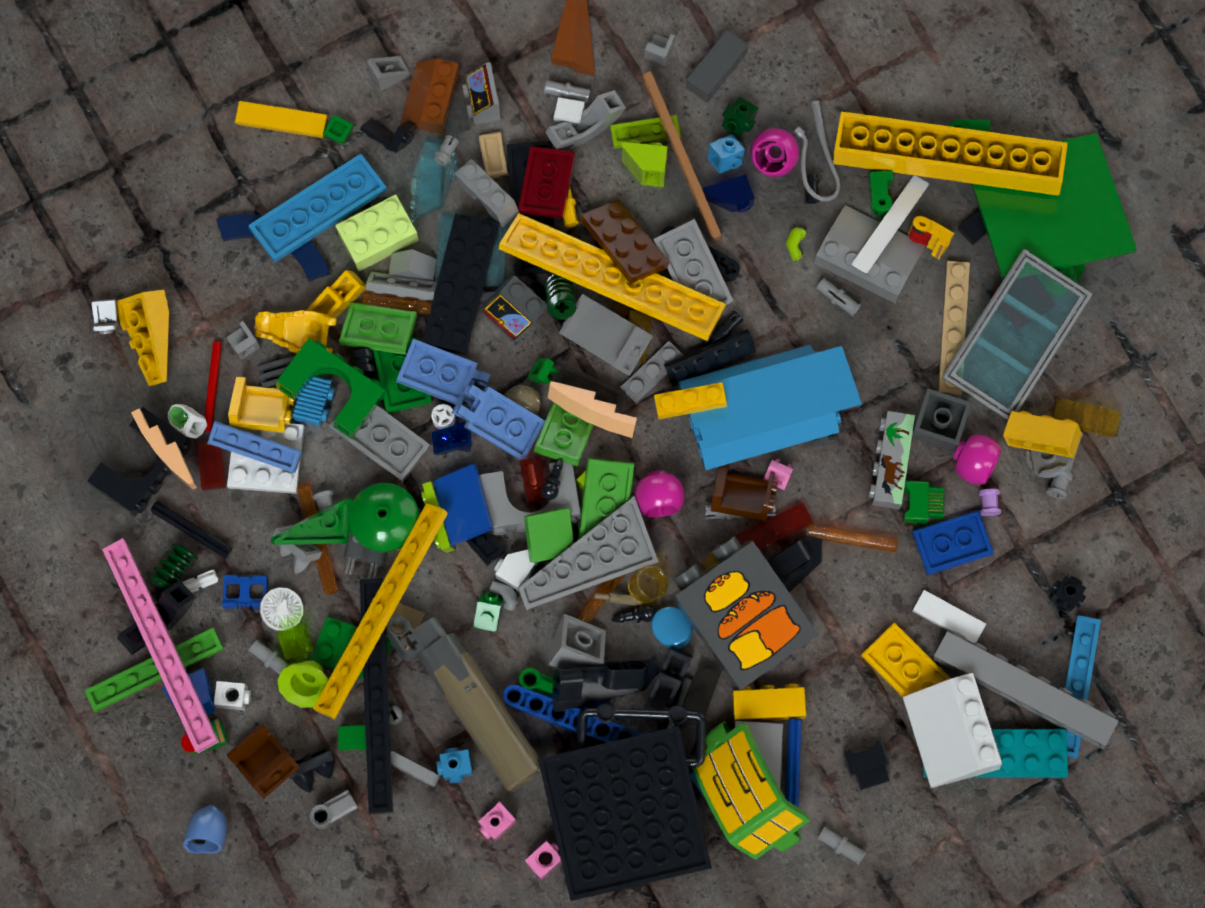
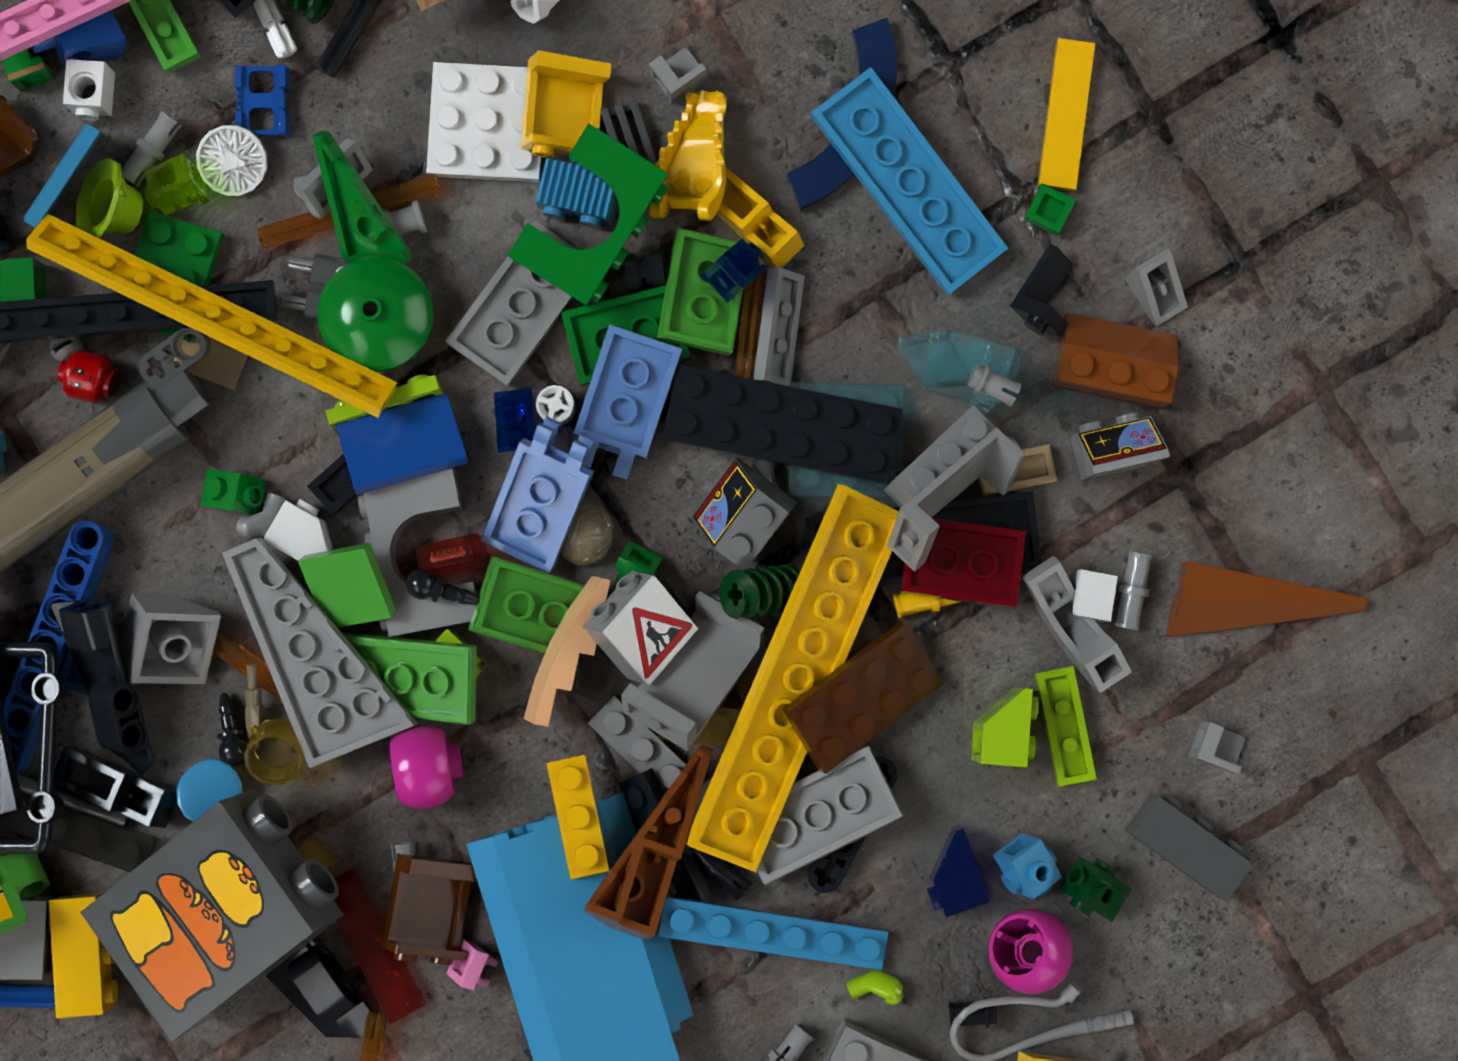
camera: 80 degrees right, 10 degrees up
clear red plate [197,443,226,491] -> none
red bar [204,342,222,432] -> none
medium blue tile [207,421,303,473] -> none
yellowish green brick [335,195,419,272] -> none
light grey slope [389,249,437,281] -> none
green piece [519,668,553,698] -> none
medium nougat tile [643,71,722,242] -> none
none -> dark azure tile [24,124,101,228]
none -> red head [57,350,119,404]
none -> piece [583,571,698,685]
none -> dark orange wedge [584,745,713,940]
none -> dark azure plate [655,896,889,970]
none -> clear blue slope [702,238,768,303]
none -> light grey panel [887,428,1025,572]

